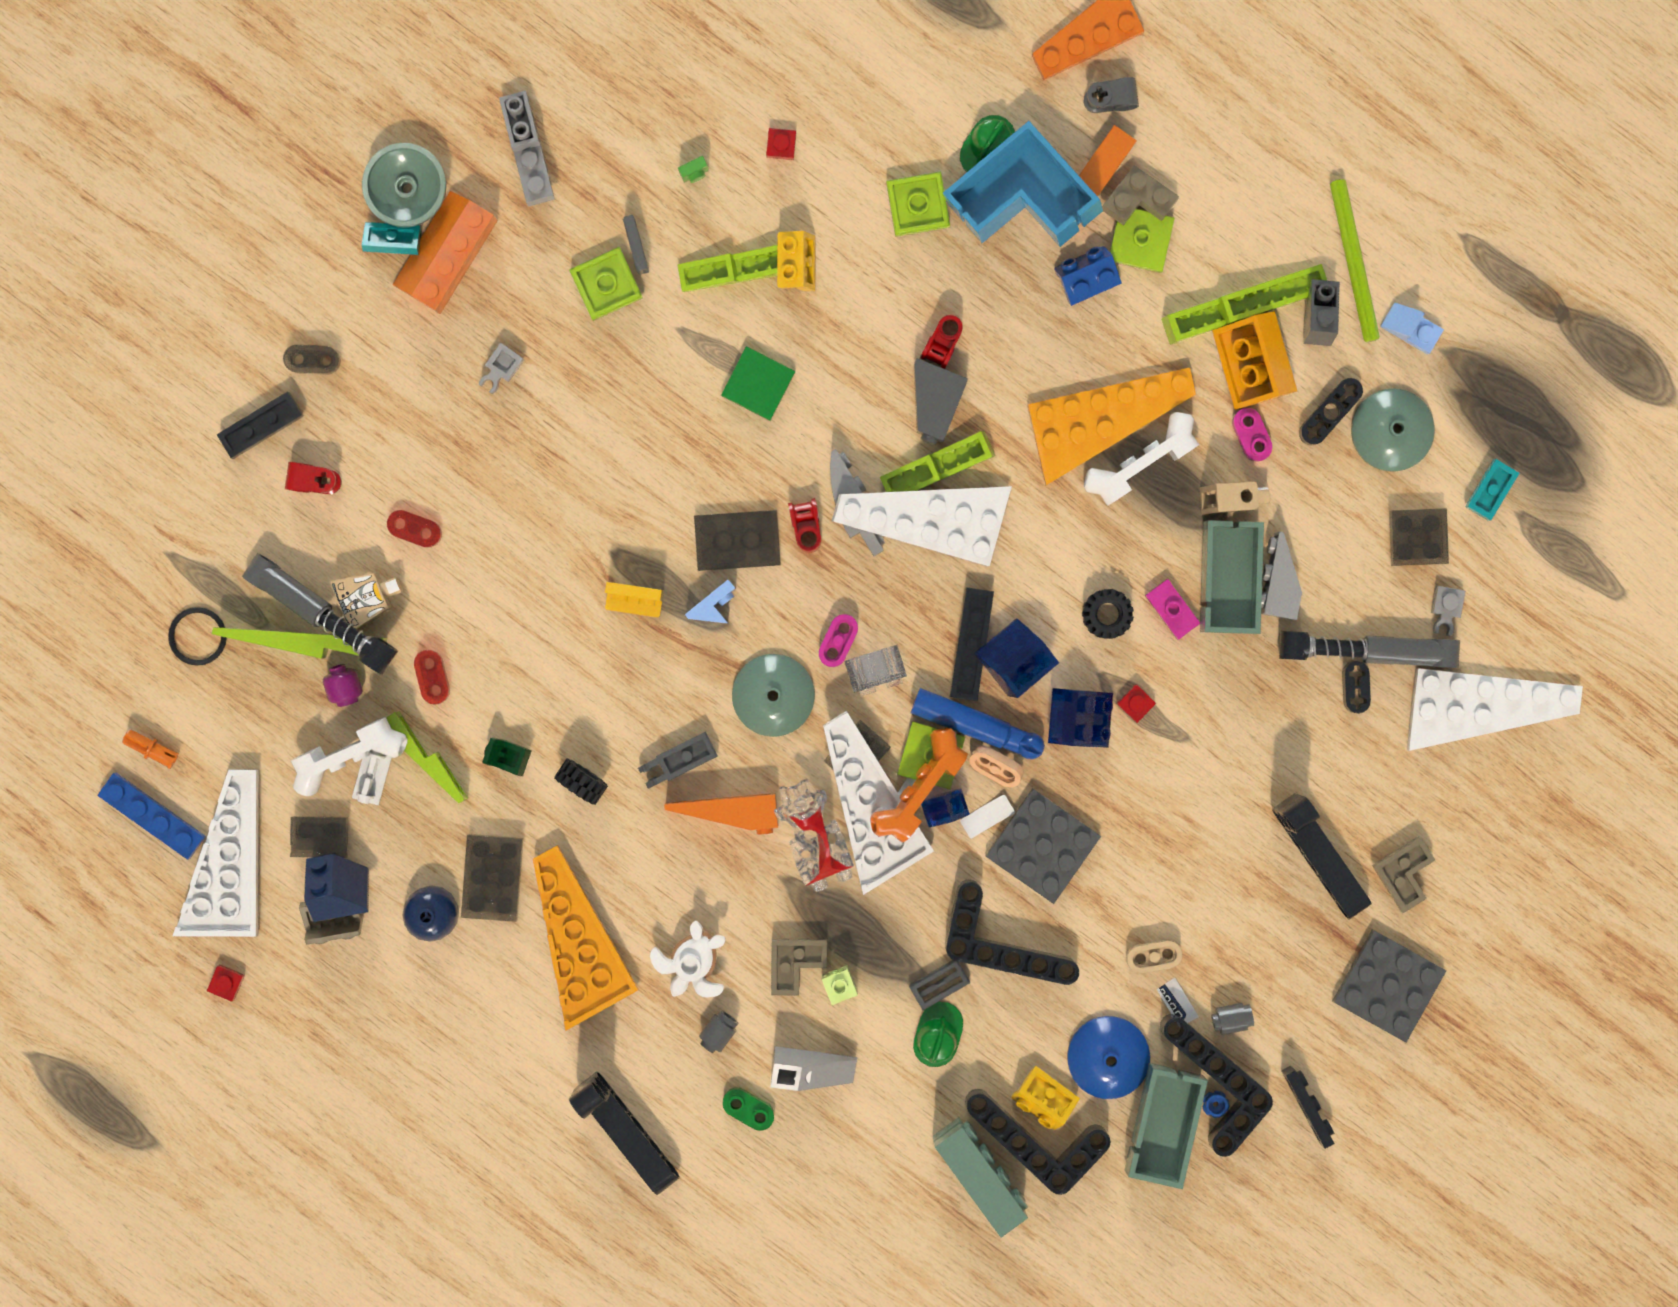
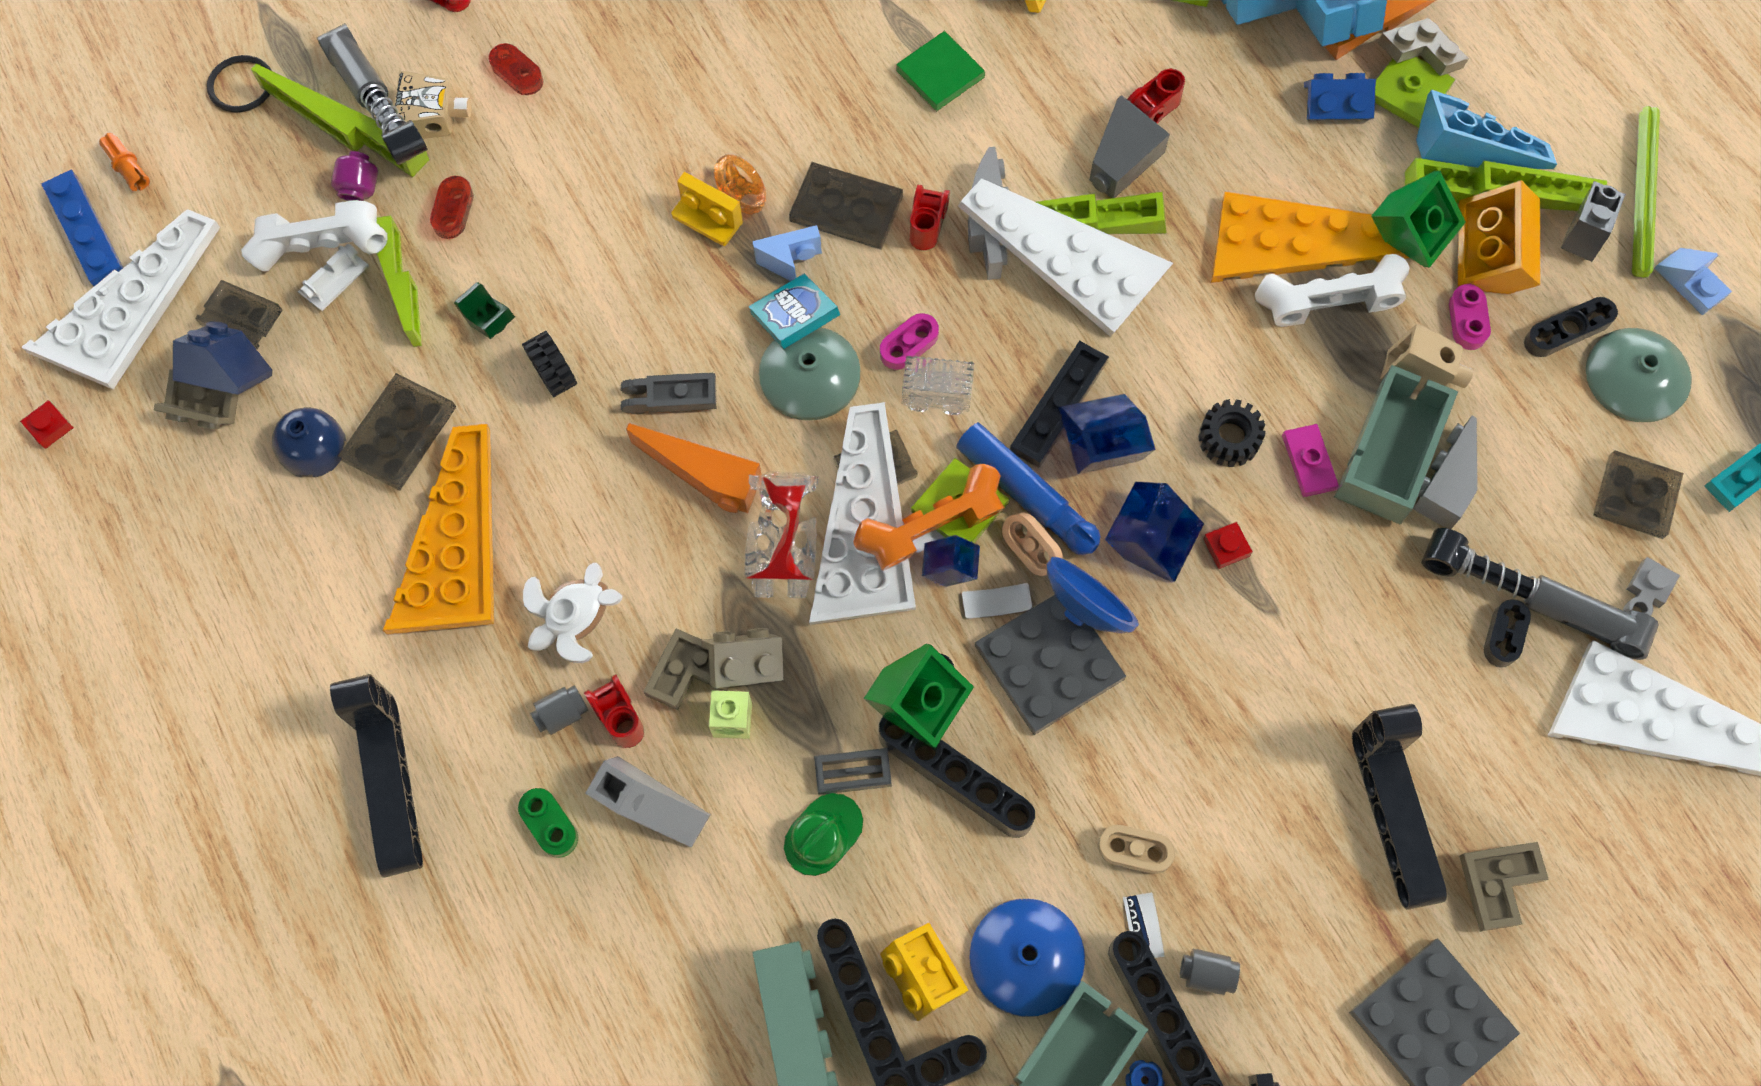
camera: 25 degrees right, 20 degrees down
none -> red piece [584,674,644,748]
none -> dark tan bracket [702,628,784,689]
none -> clear orange piece [714,154,766,215]
none -> tile [748,273,840,349]
none -> green slope [863,643,974,748]
none -> blue dish [1047,557,1139,634]
none -> green slope [1371,171,1466,268]
none -> dark azure wedge [1416,90,1557,169]

